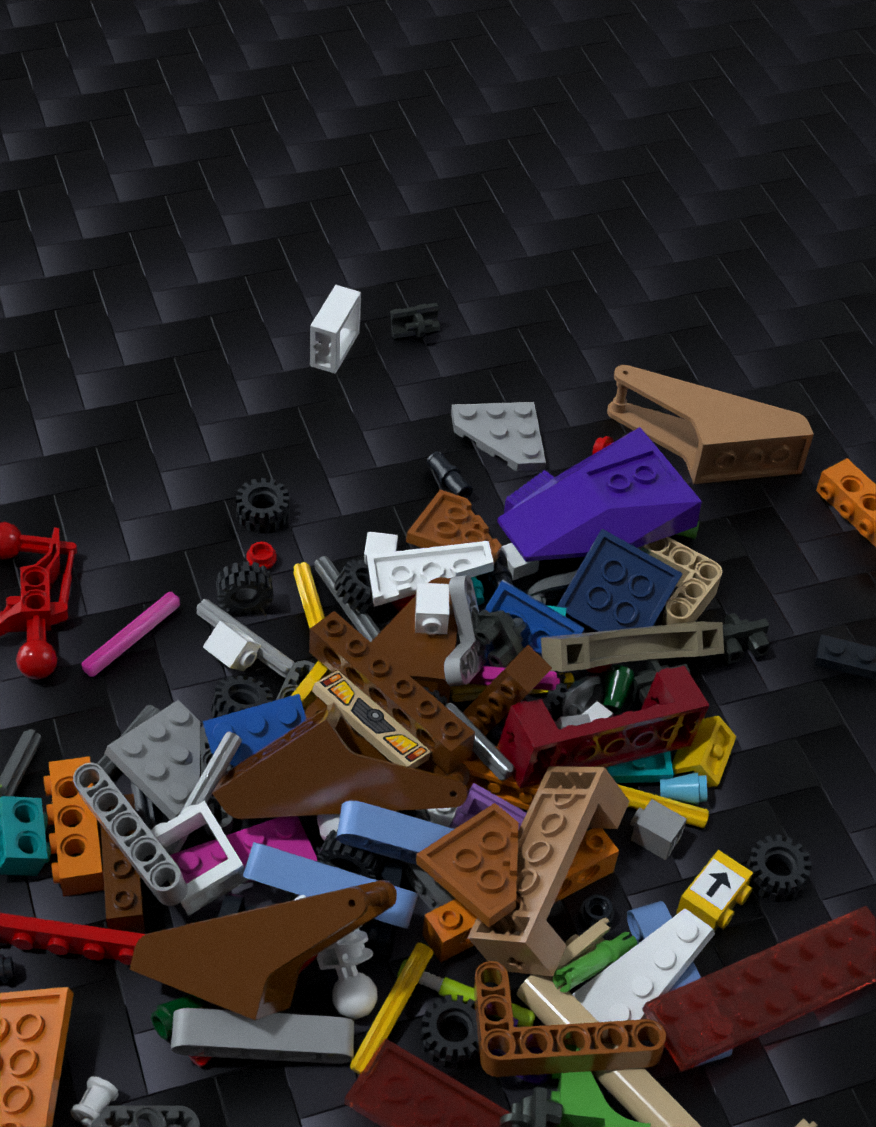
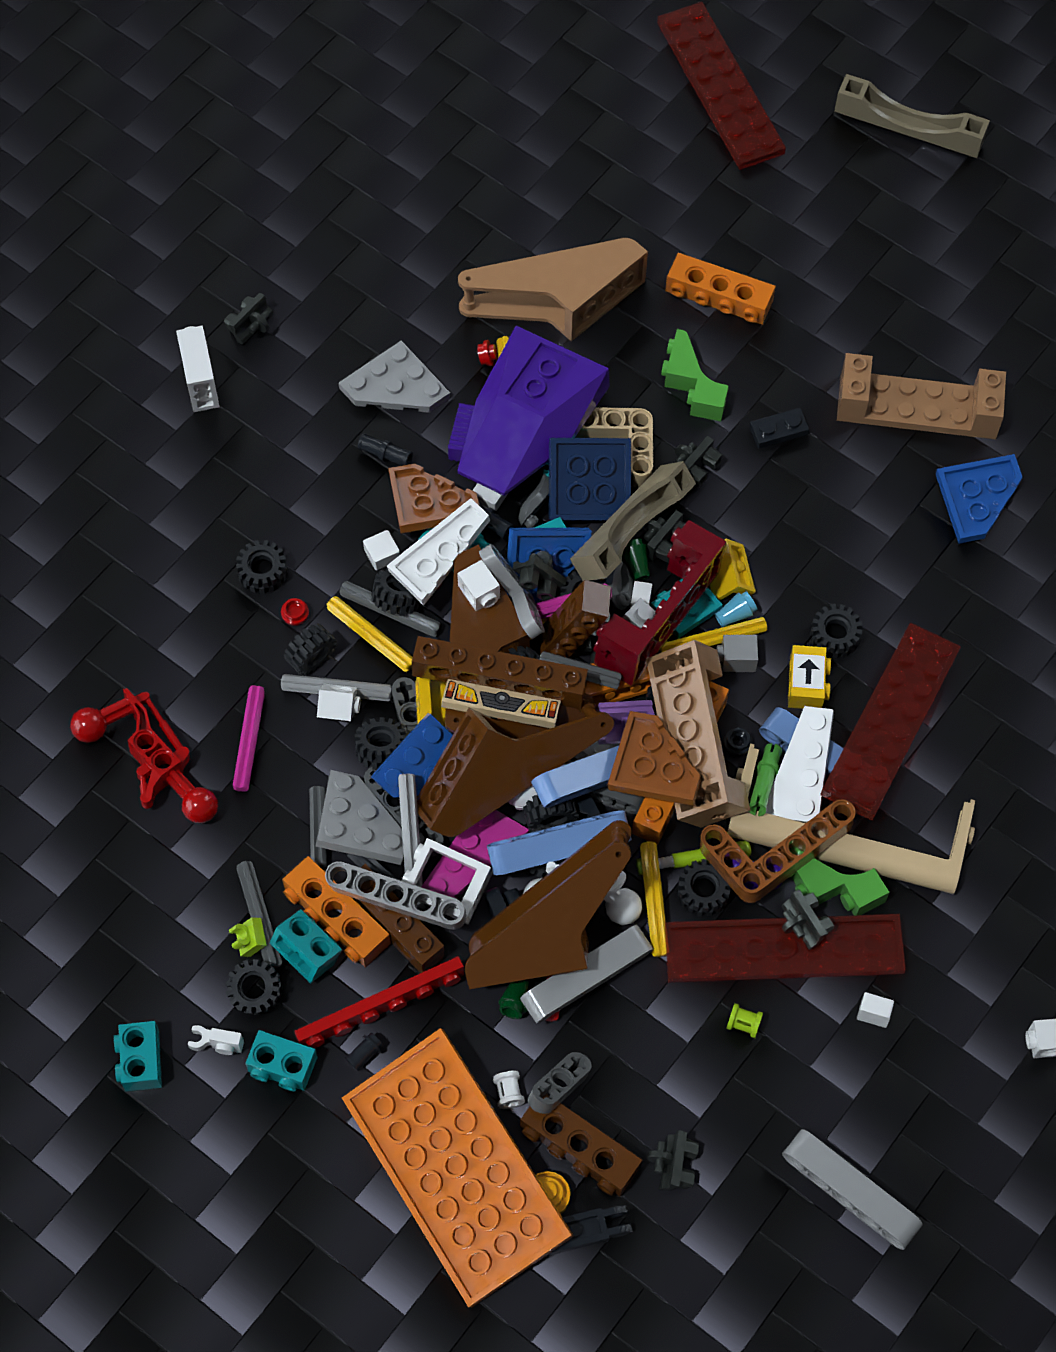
camera: 30 degrees left, 15 degrees up
none -> bright green arch [661,329,728,422]

